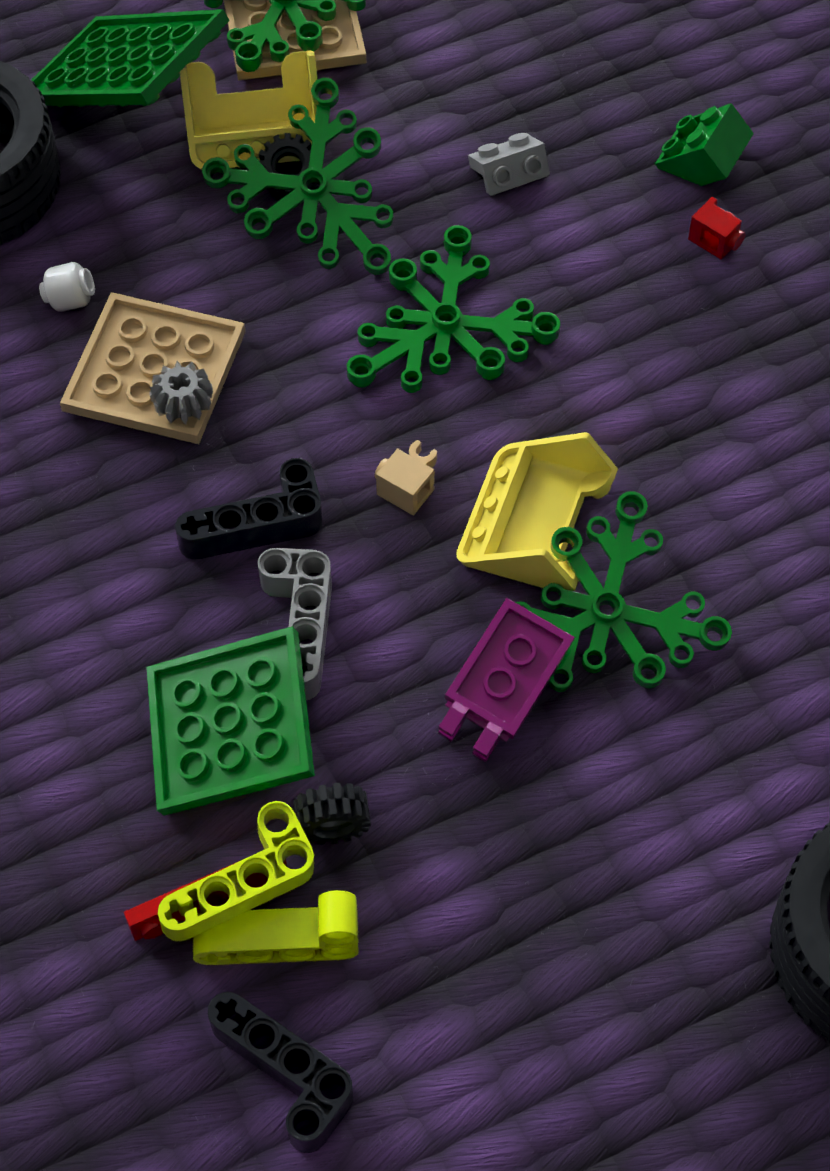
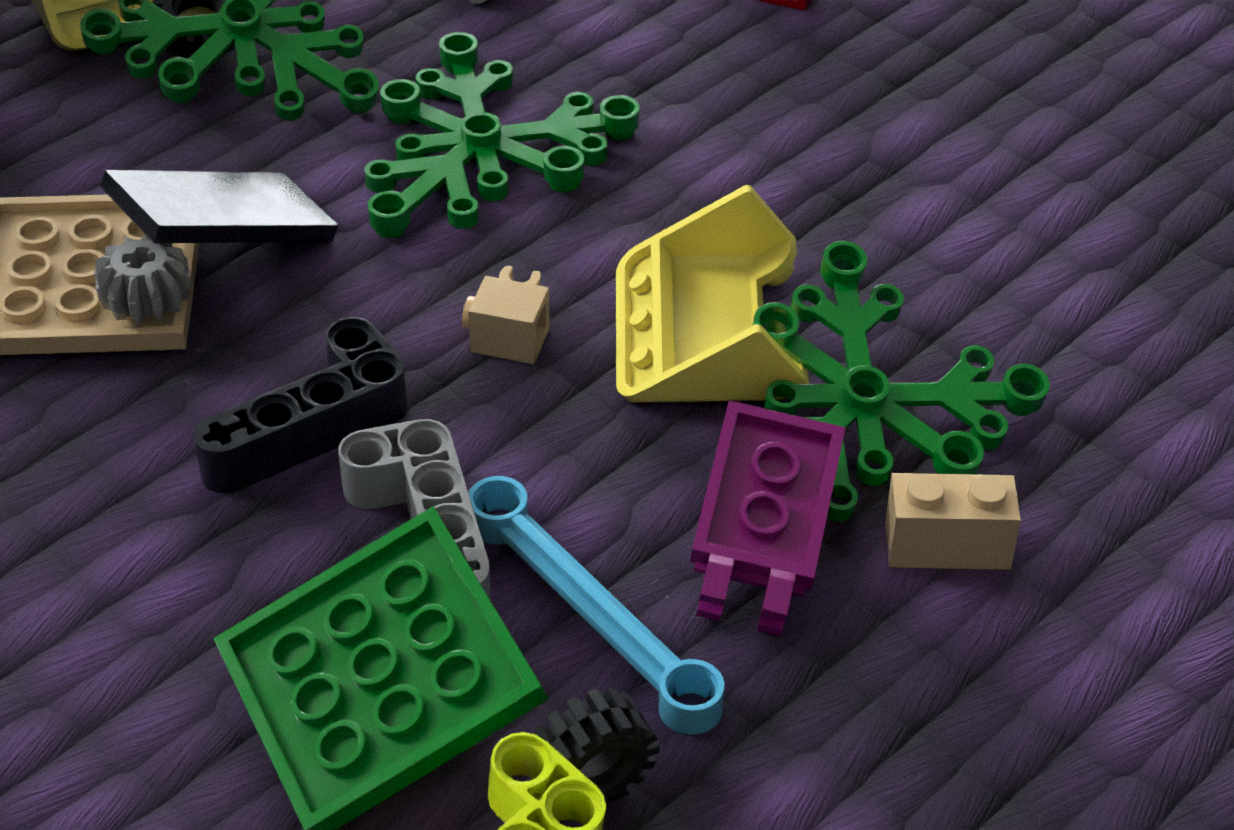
camera: 20 degrees left, 15 degrees down
none -> tile [100,170,338,244]
none -> medium azure piece [468,476,724,735]
none -> tan brick [885,473,1021,570]

